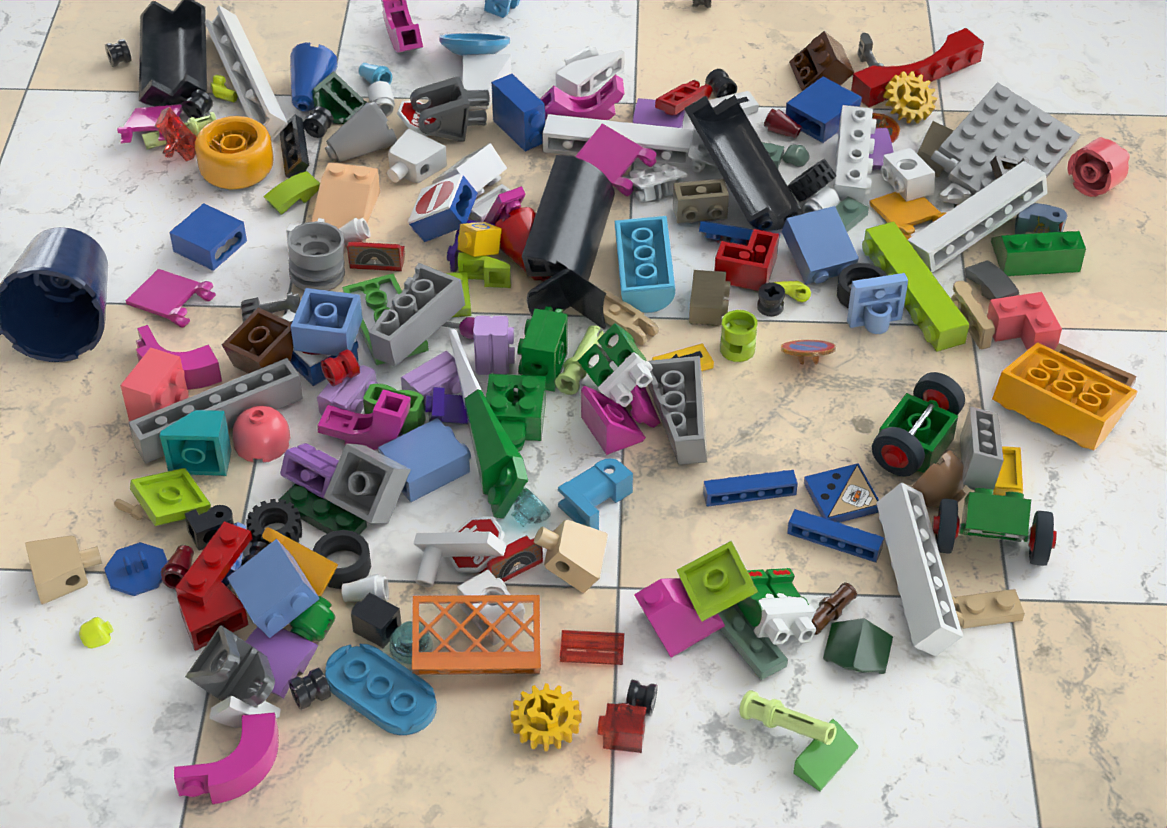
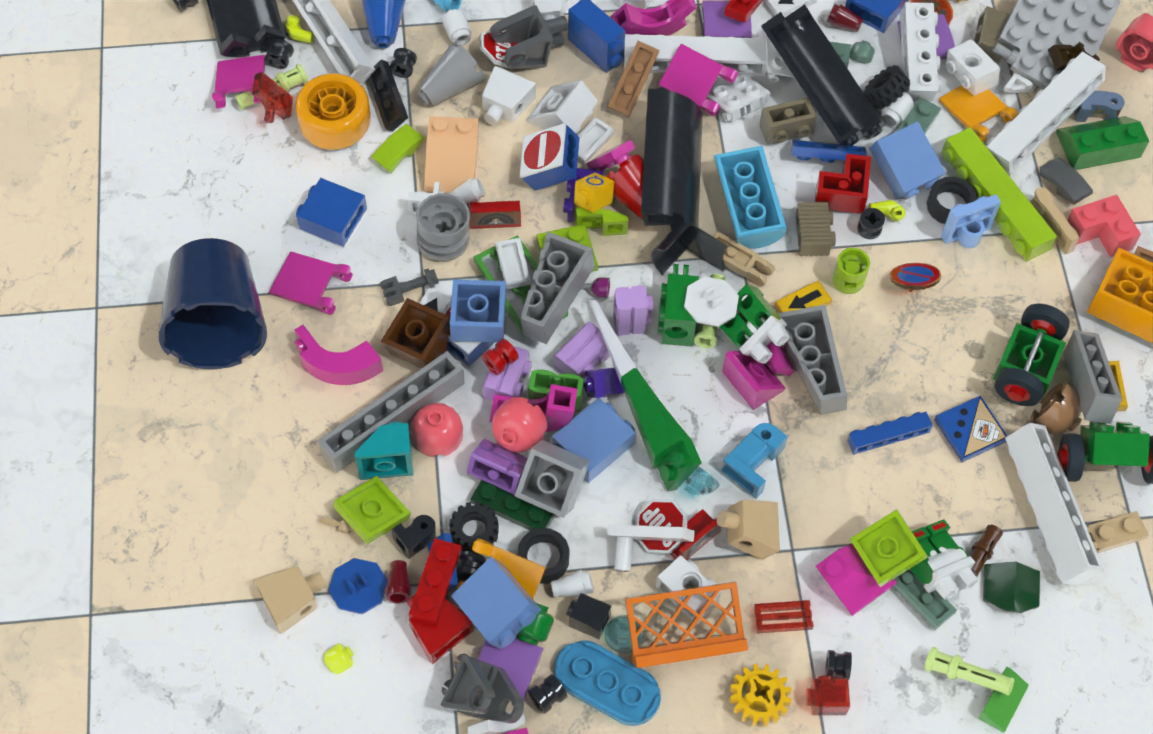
camera: 10 degrees left, 15 degrees up
coral brick [120,347,189,422] -> none
dark green slope [312,71,367,124] -> none
green brick [486,374,546,451] -> none
blue piece [787,509,884,563] -> none
none -> coral cylinder [492,397,548,452]
none -> white tile [495,238,531,289]
none -> medium nougat plate [607,41,660,117]
none -> white piece [684,276,739,327]

